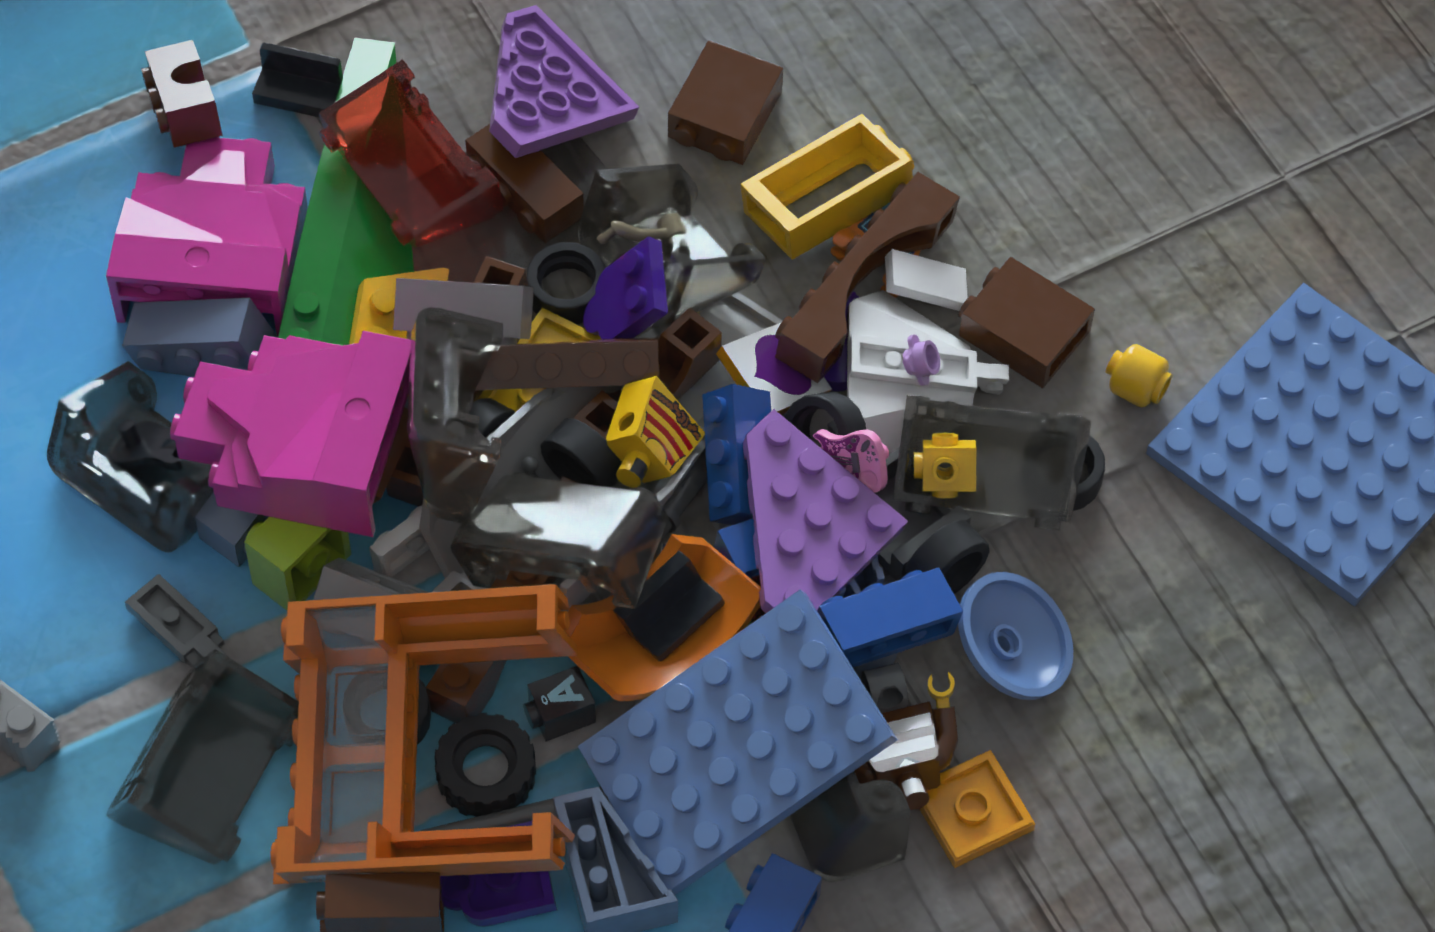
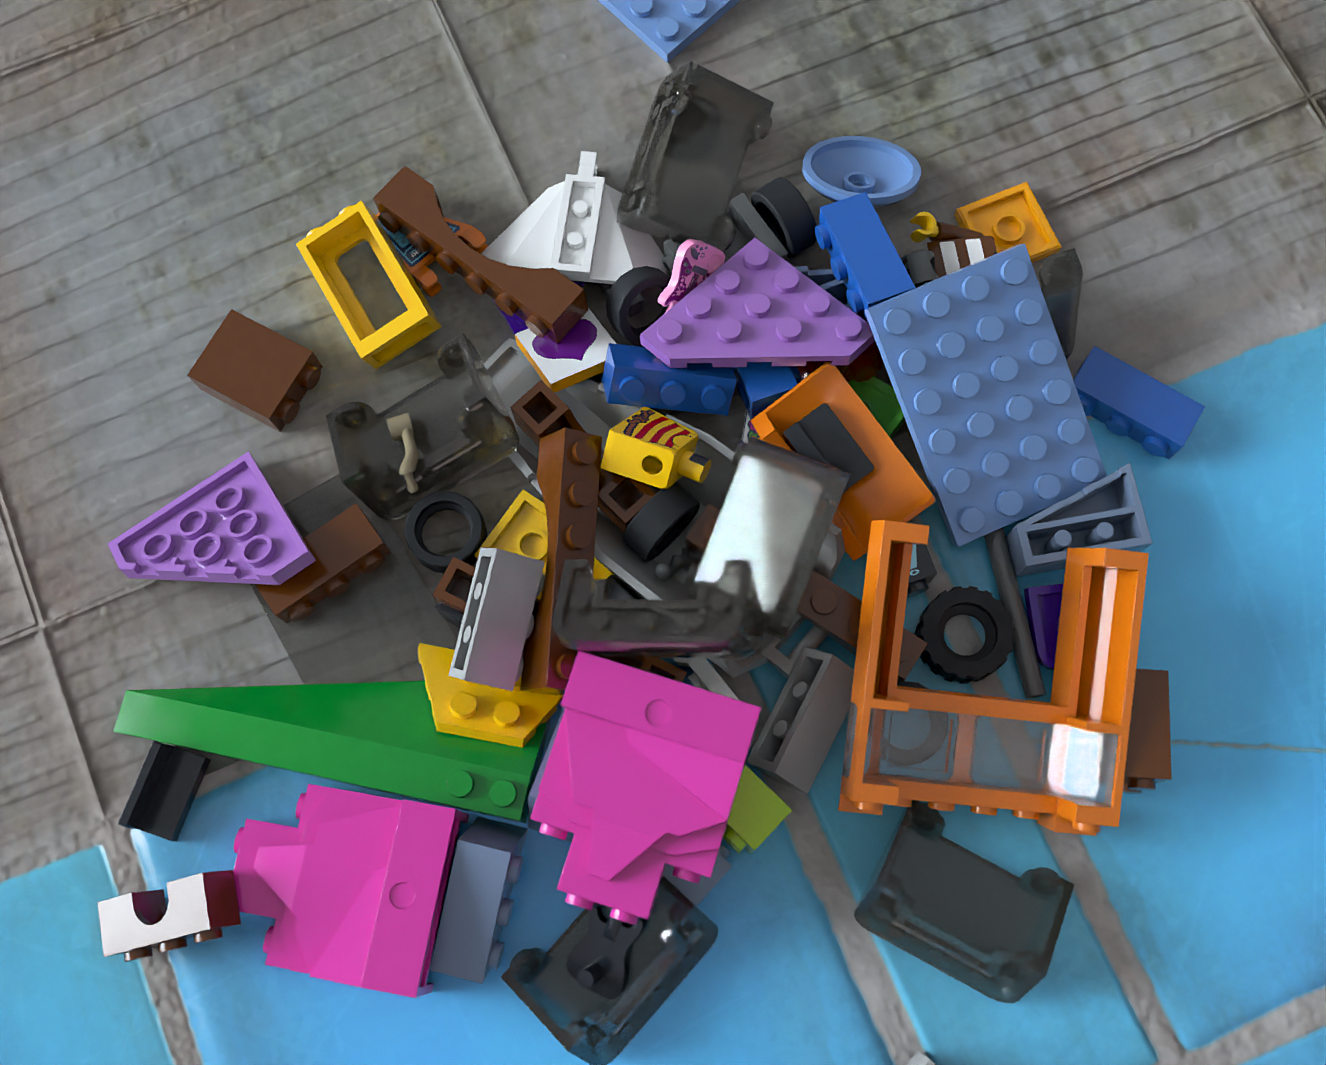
camera: 80 degrees left, 15 degrees up
dark grey hinge [125,574,232,680] -> none
clear red windscreen [319,59,503,248] -> none
dark purple plate [583,236,668,340] -> none
white tile [885,249,968,311] -> none
lavender plate [903,335,940,386] -> none
yellow brick [914,433,977,498] -> none
reddish brown brick [958,256,1095,389] -> none
yellow head [1105,344,1173,408] -> none

